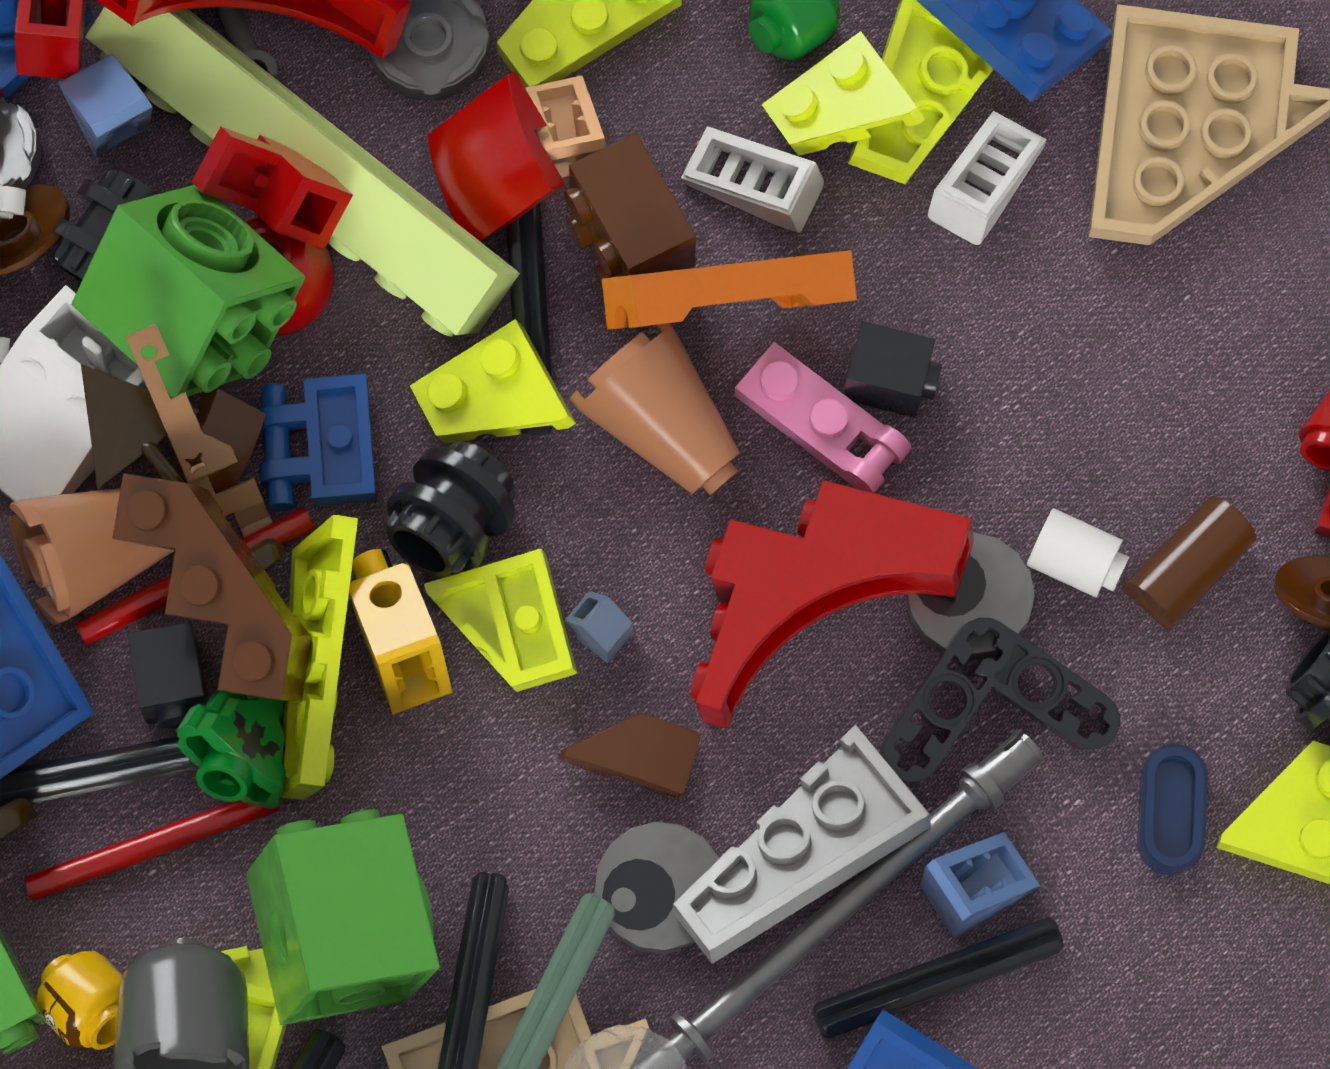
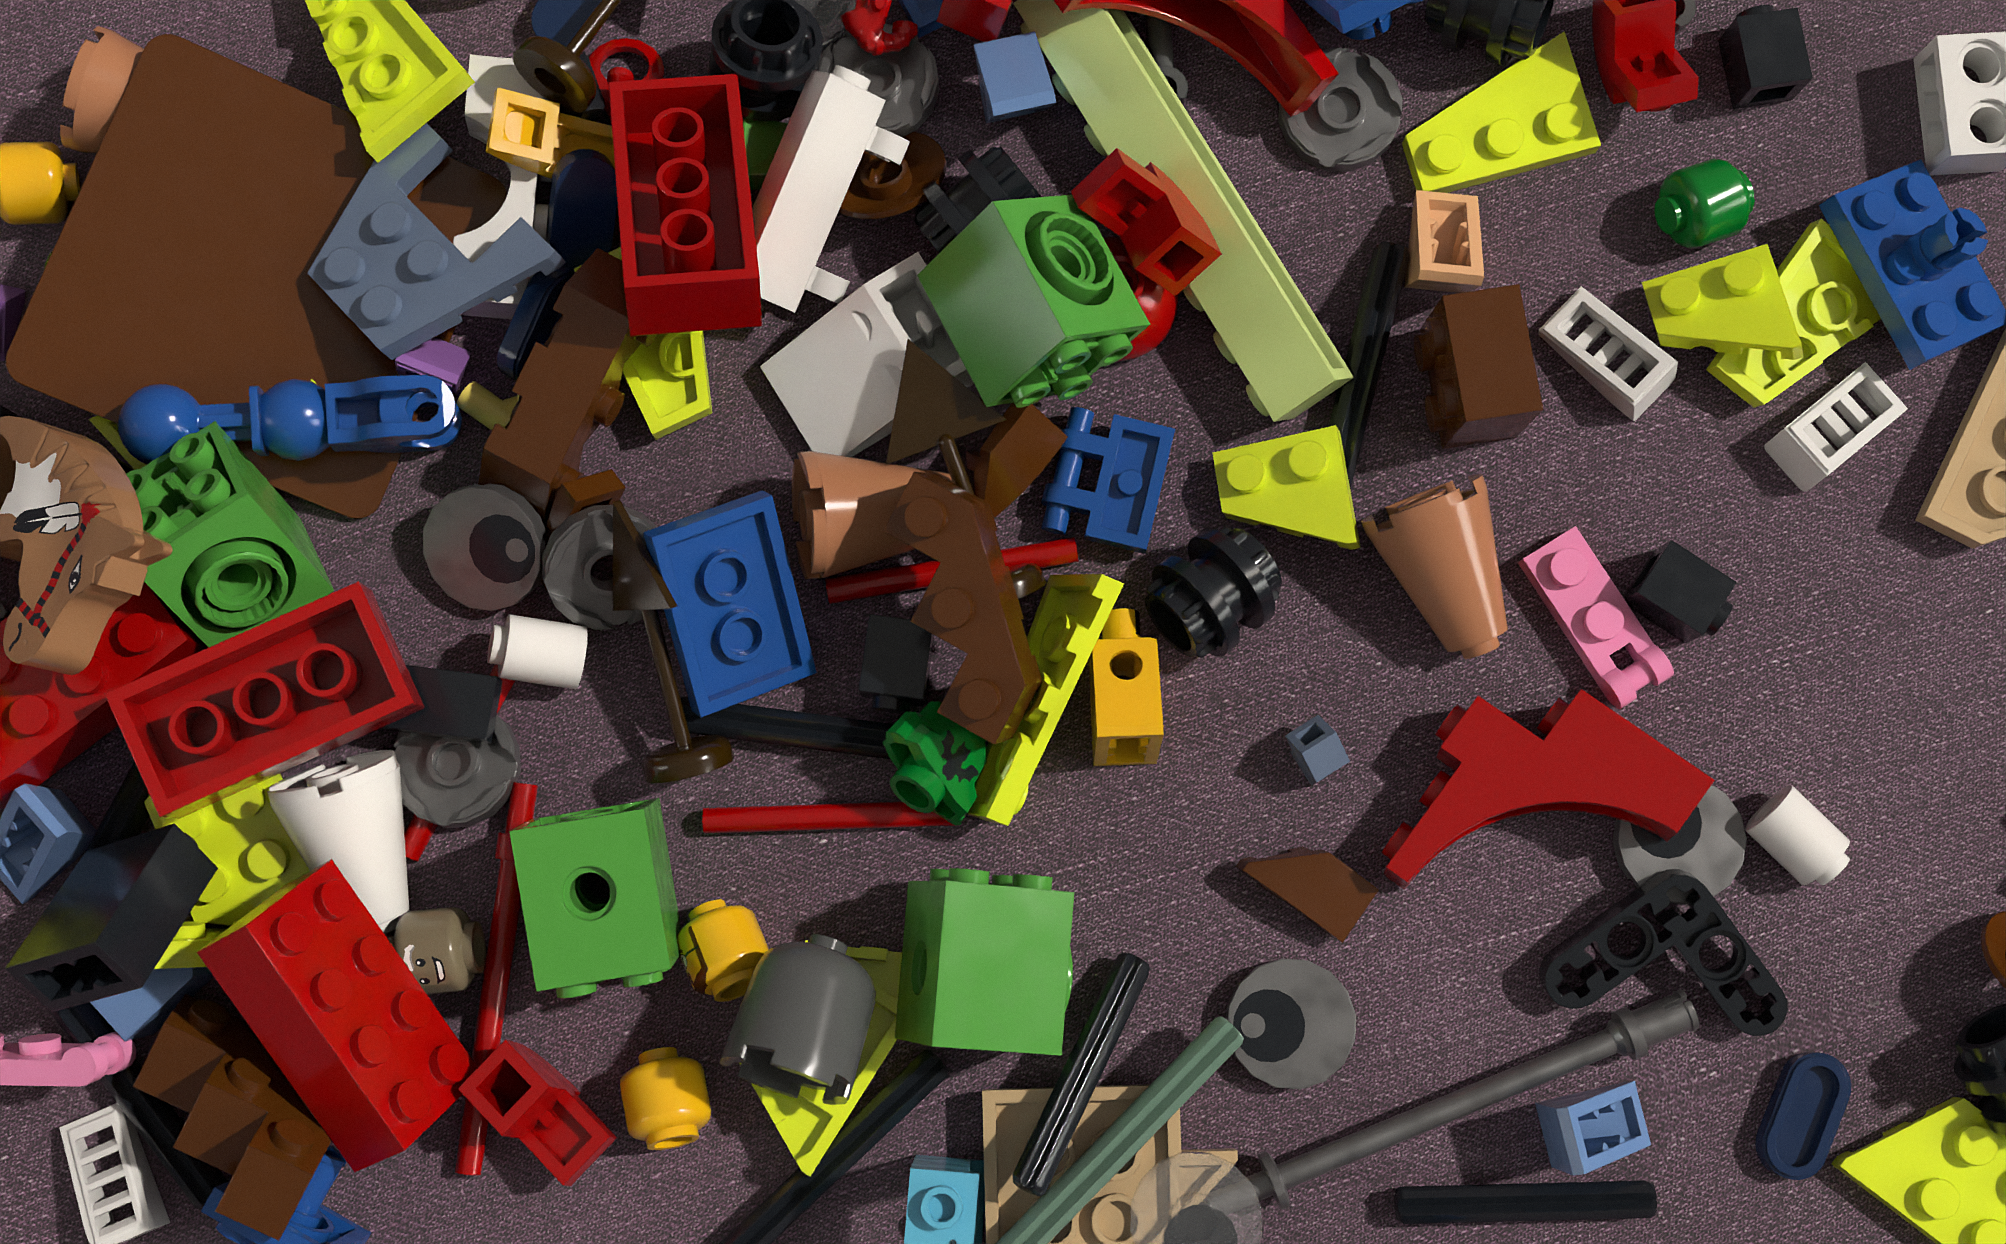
camera: 20 degrees right, 10 degrees up
medium nougat piece [125,323,272,537] -> none
neon yellow wing [424,548,578,692] -> none
red slope [427,72,566,243] -> none
orange piece [602,250,857,330] -> none
light grey wing [673,724,931,964] -> none
reddish brown brick [1122,496,1256,632] -> none

